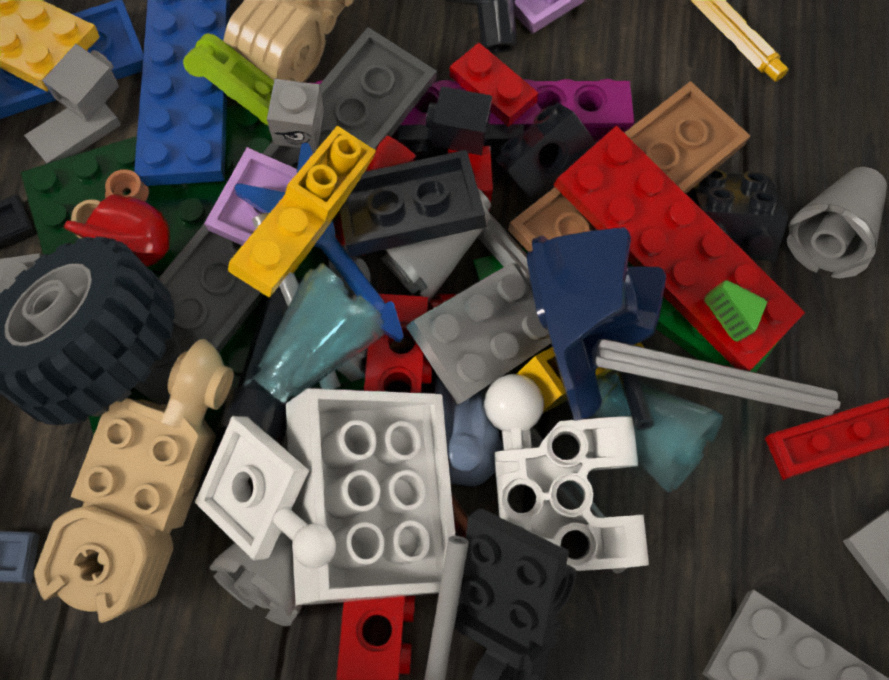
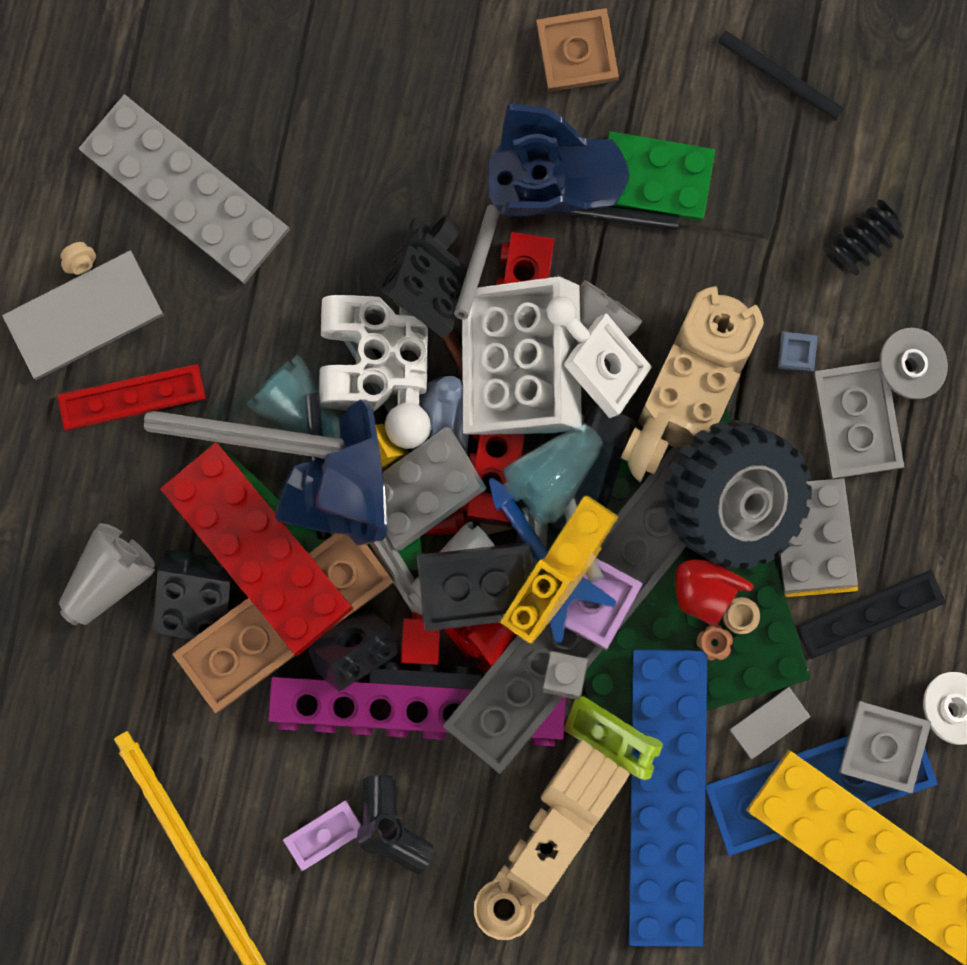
camera: 165 degrees left, 15 degrees up
light grey brick [42,43,119,122] -> none
black brick [426,86,493,156] -> none
red plate [449,43,539,127] -> none
bright green slope [704,280,767,342] -> none

